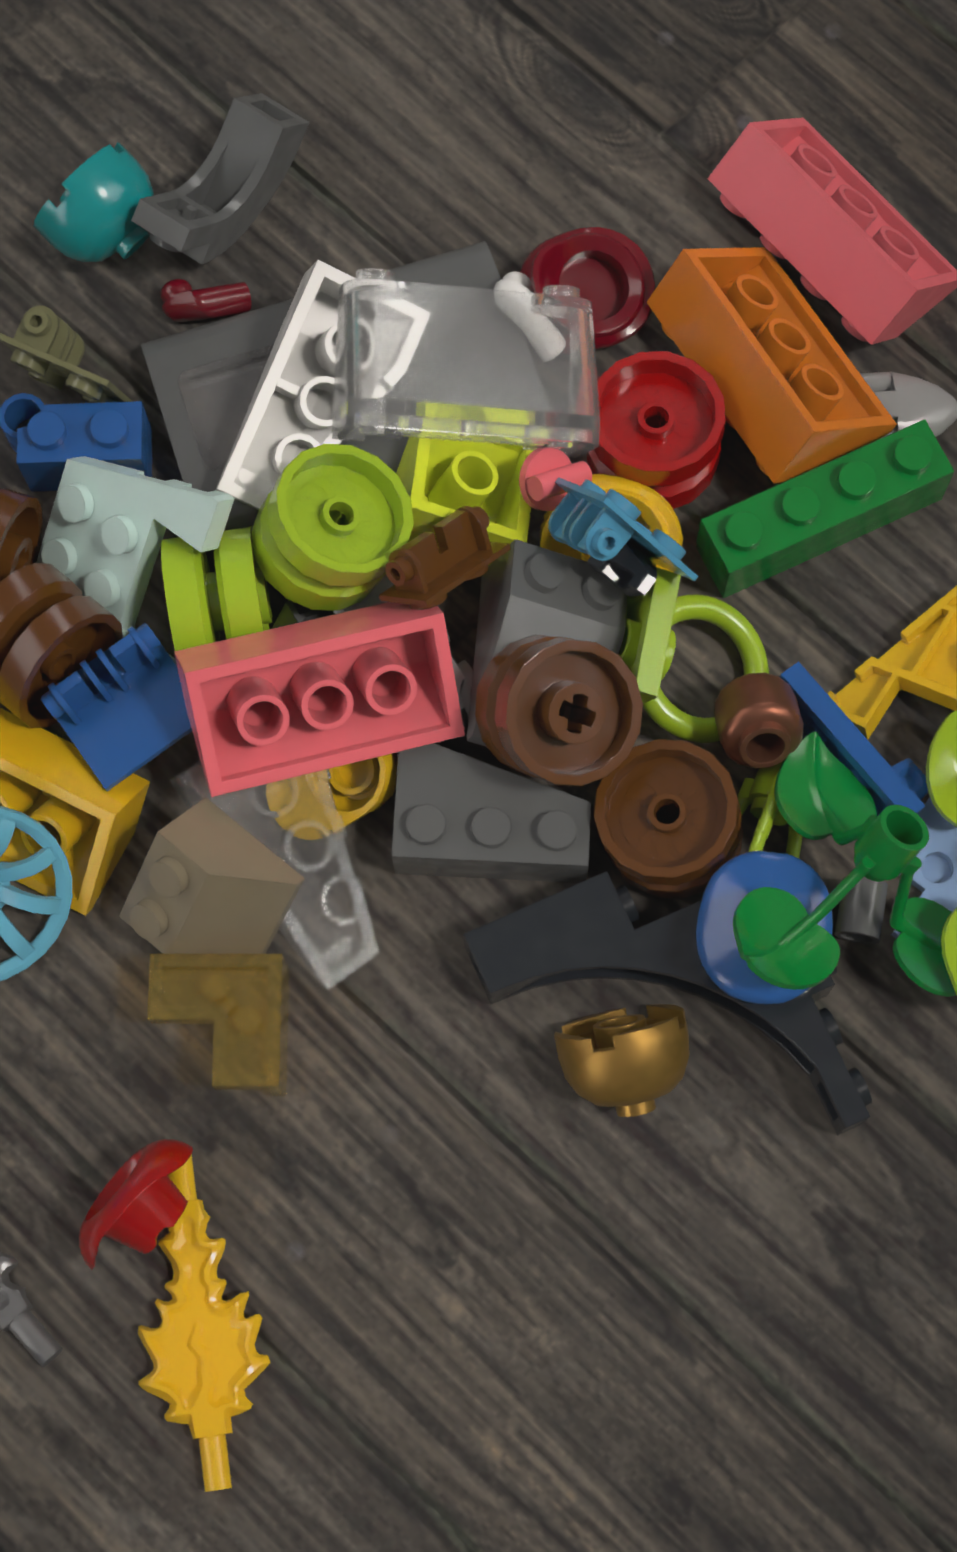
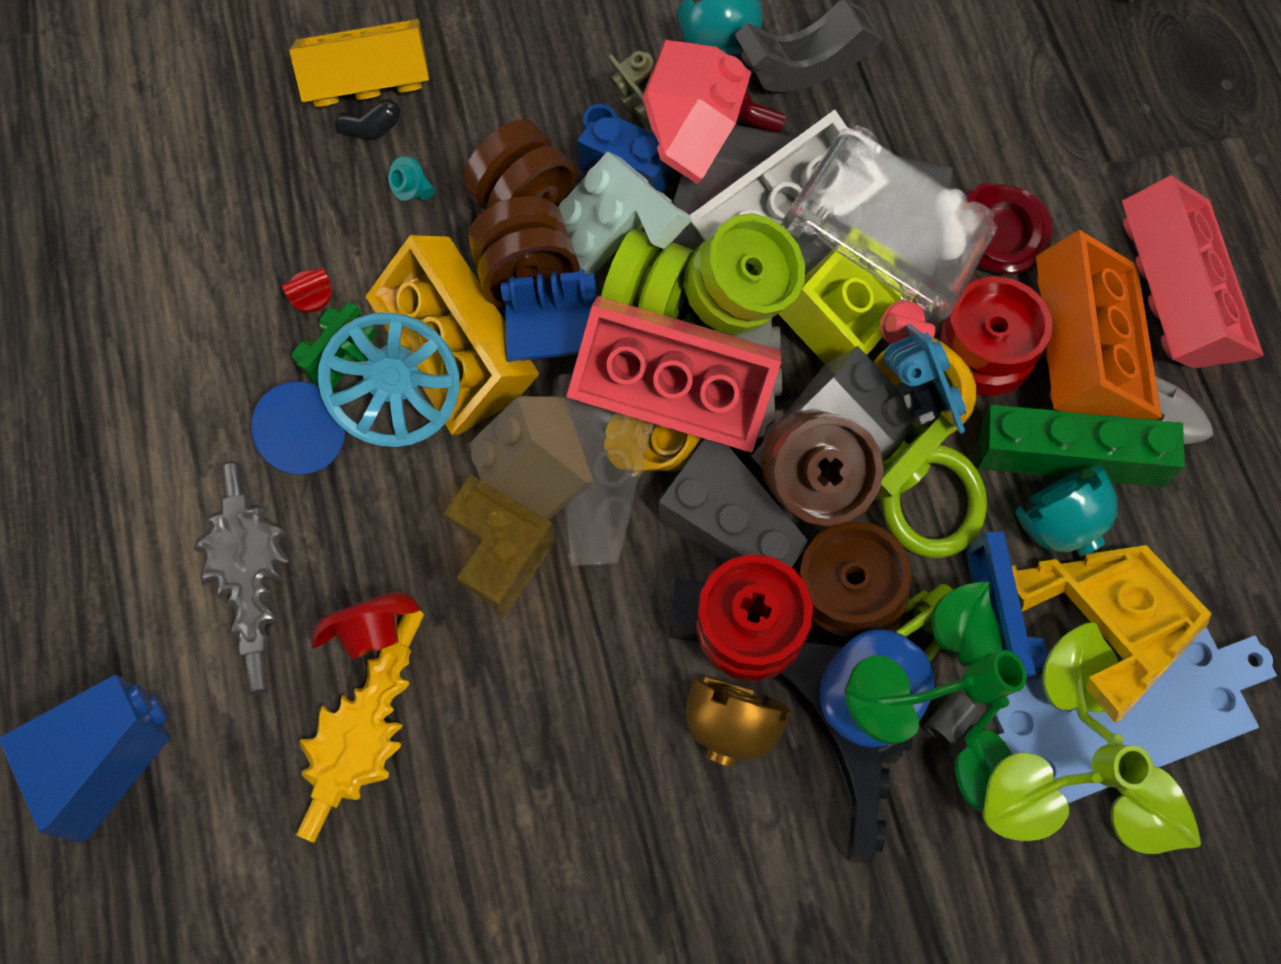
camera: 30 degrees right, 5 degrees down
reddish brown hinge [379,506,511,610] -> none
copper head [714,672,803,768] -> none
none -> coral wedge [642,40,751,184]
none -> red wheel [696,554,813,681]
none -> teal cylinder [1015,466,1118,556]

